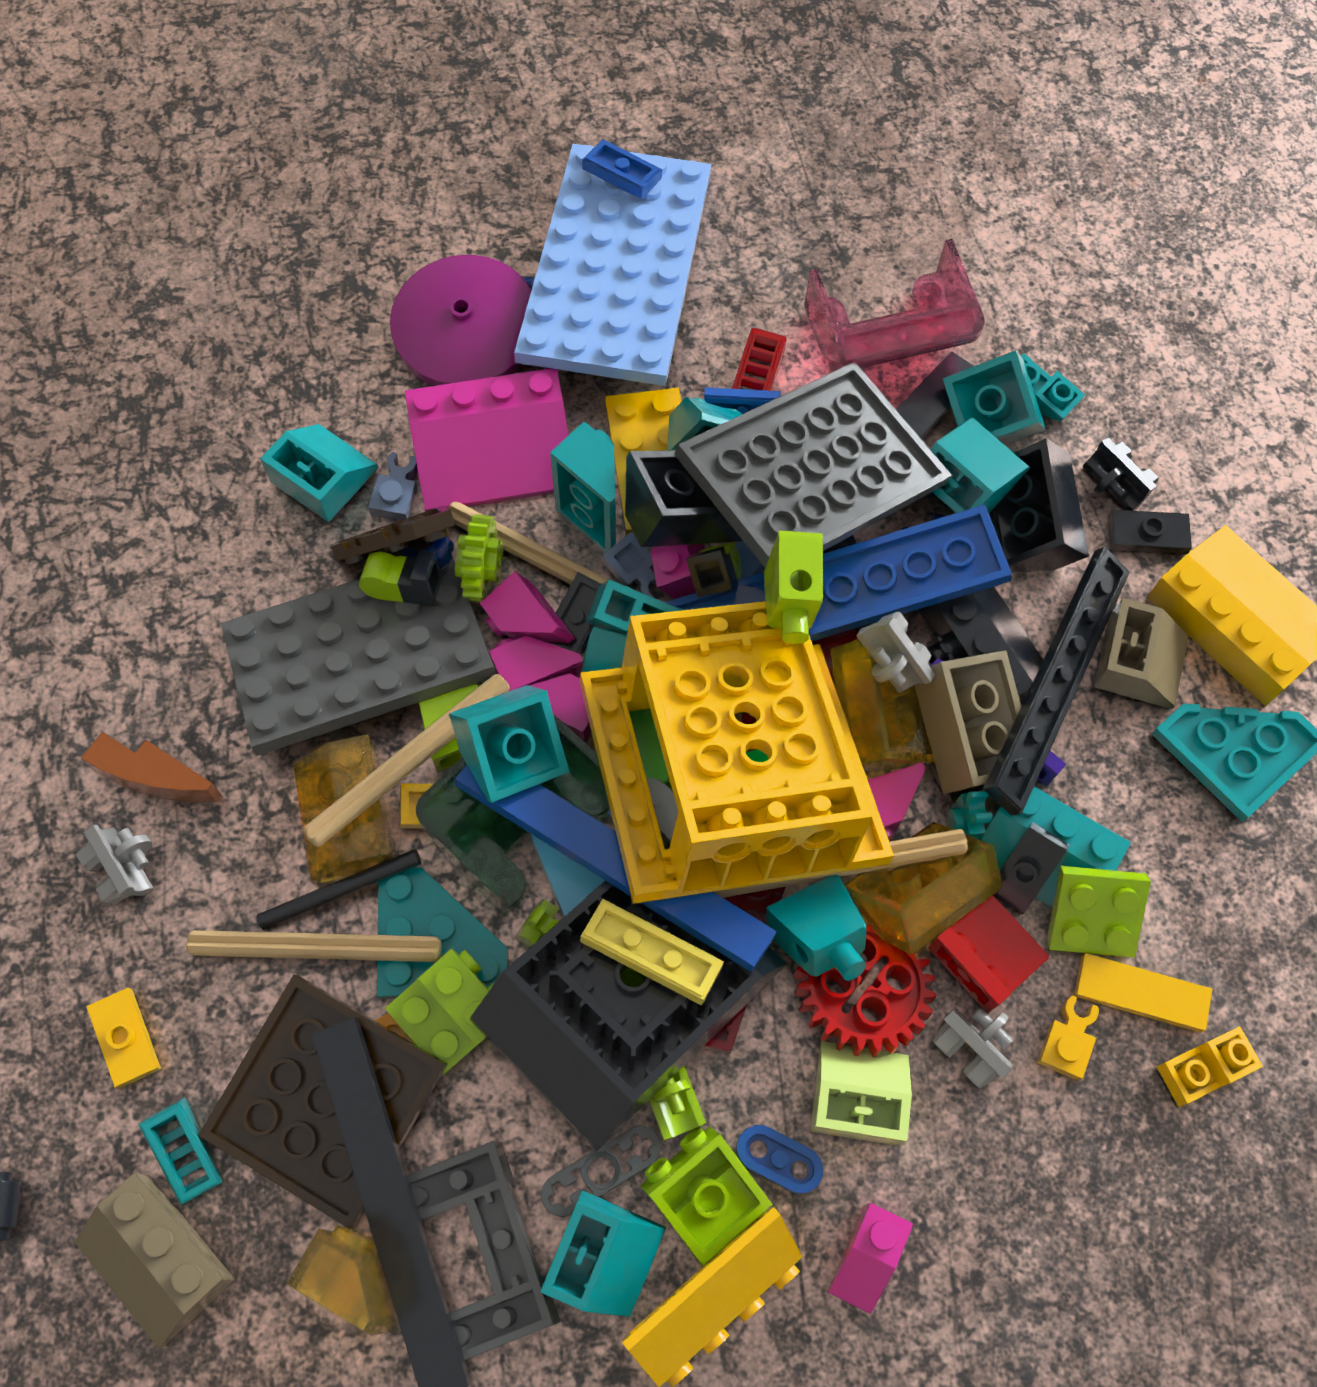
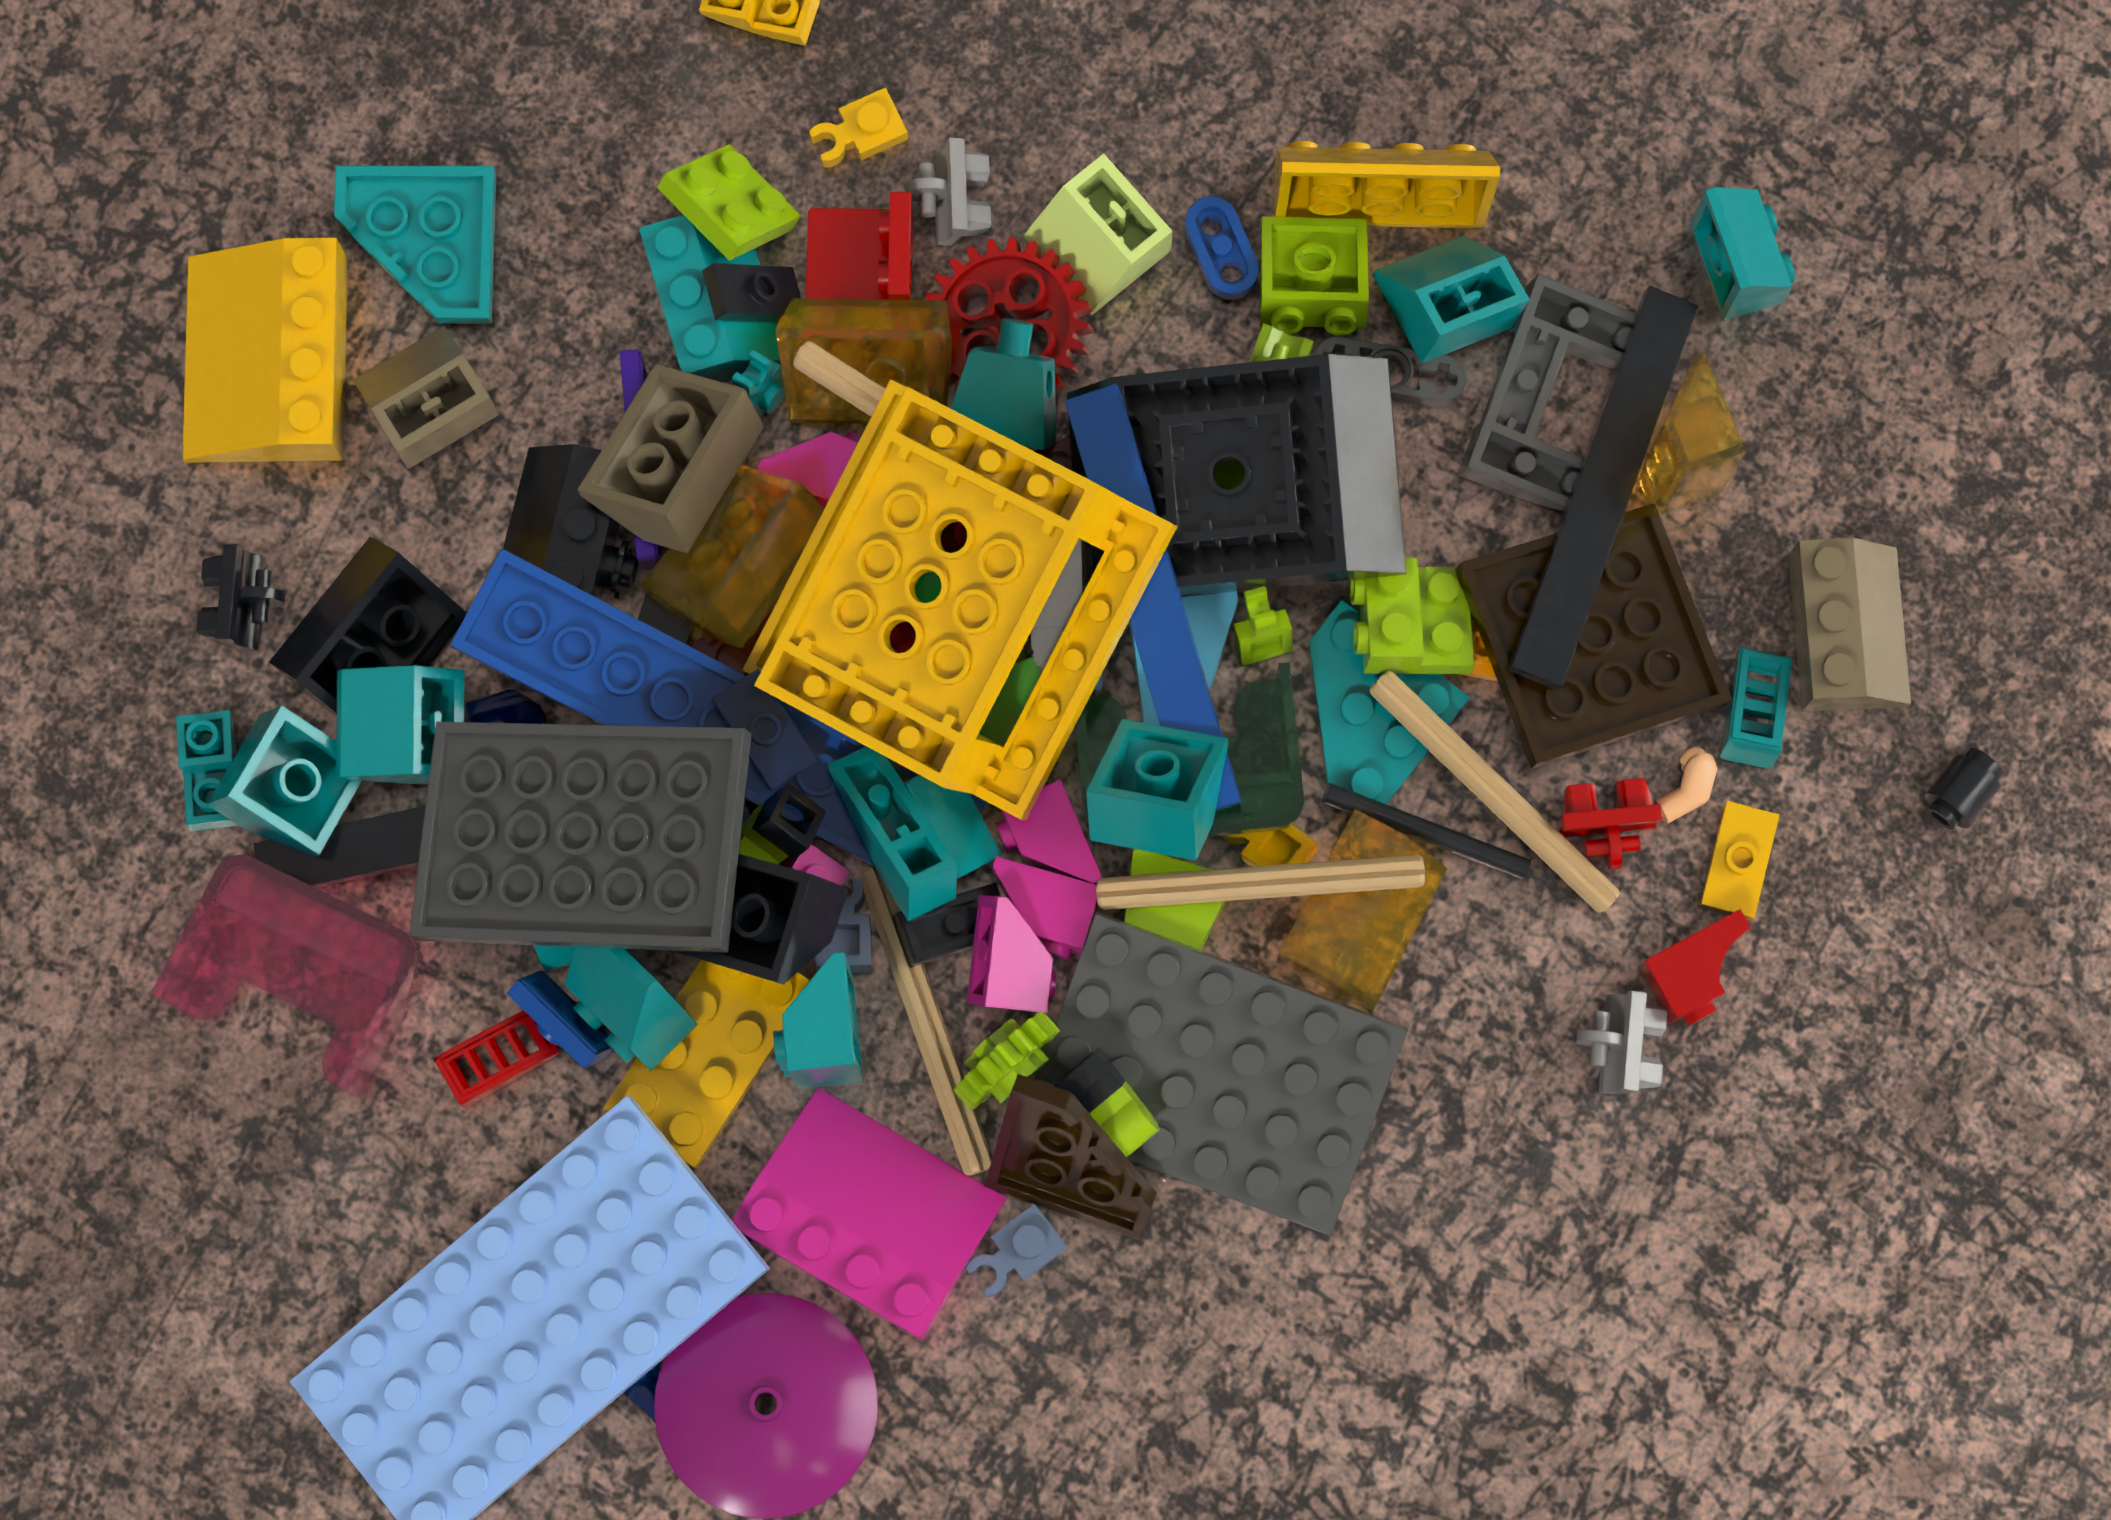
camera: 135 degrees left, 10 degrees up
dark orange slope [81,731,222,803] -> none
teal slope [260,424,379,523] -> none
light yellow tile [580,899,724,1005] -> none
blue plate [582,139,662,200] -> none
lime torso [764,531,823,644] -> none
dark pink slope [828,1203,913,1314] -> none
light grey hips [857,612,936,693] -> none
black tile [983,546,1130,816] -> none
yellow tile [1074,953,1212,1033] -> none
black plate [1109,510,1192,554] -> none
none -> red hips [1556,778,1663,870]
none -> red arch [1637,909,1751,1026]
none -> light nougat arm [1654,747,1717,824]

